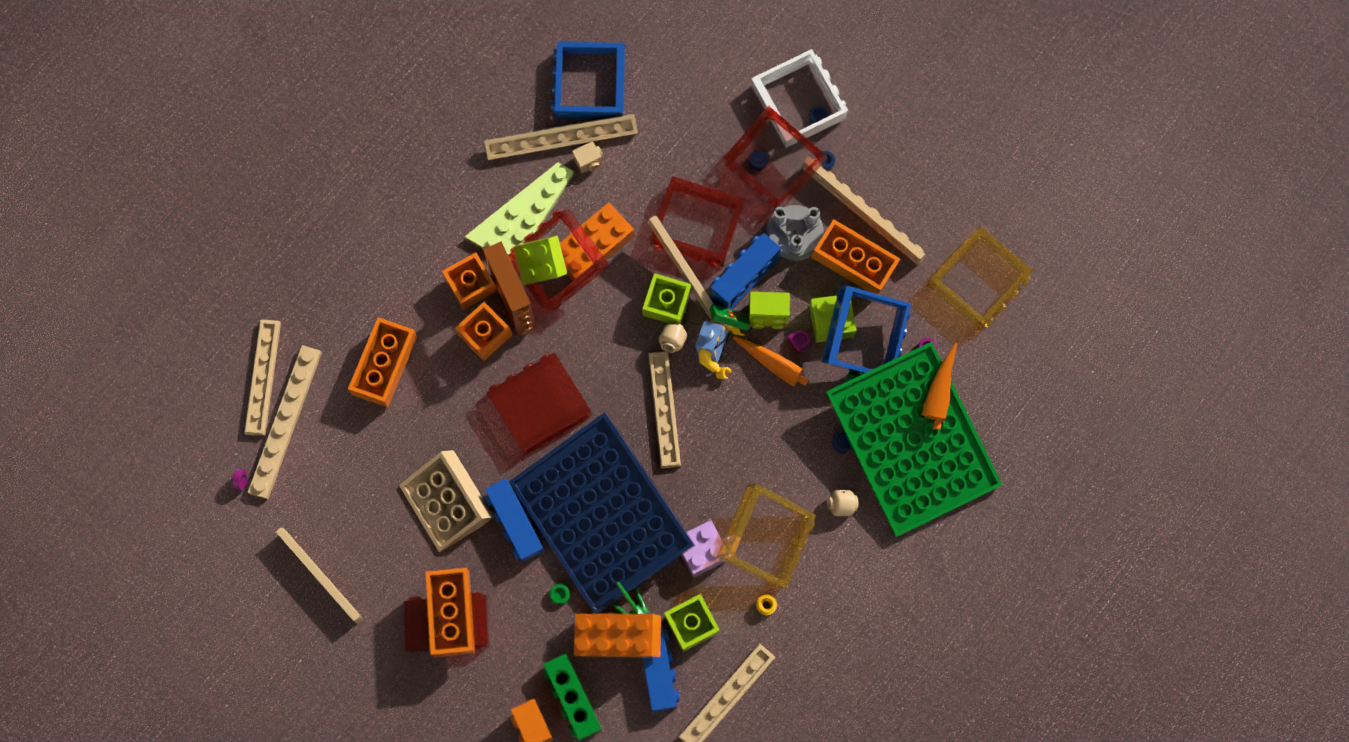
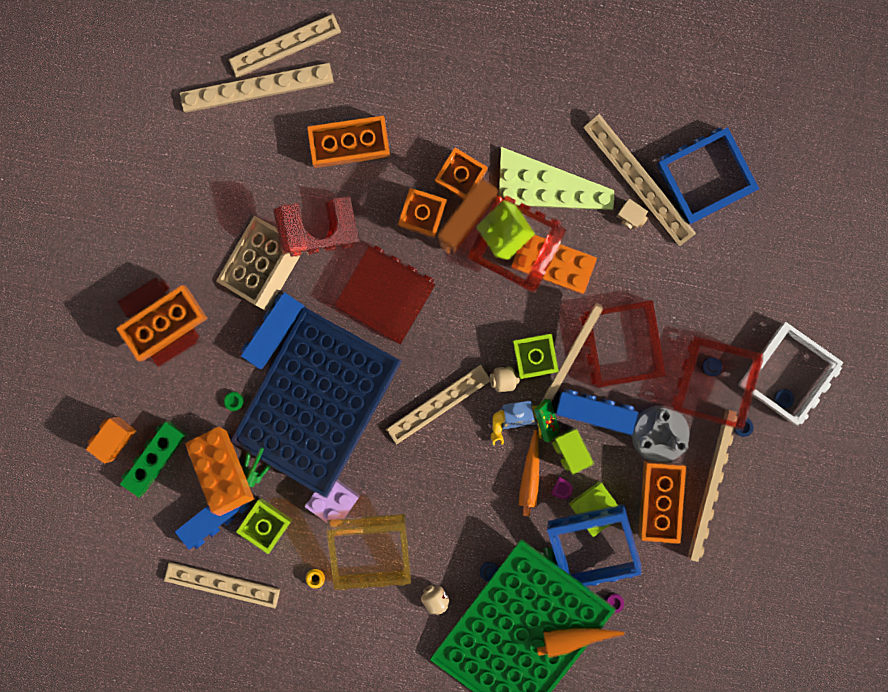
camera: 60 degrees right, 15 degrees up
magenta tile [232,469,247,490] -> none
tan tile [276,527,363,624] -> none
clear yellow window [927,226,1033,330] -> none
none -> clear red arch [273,197,360,258]

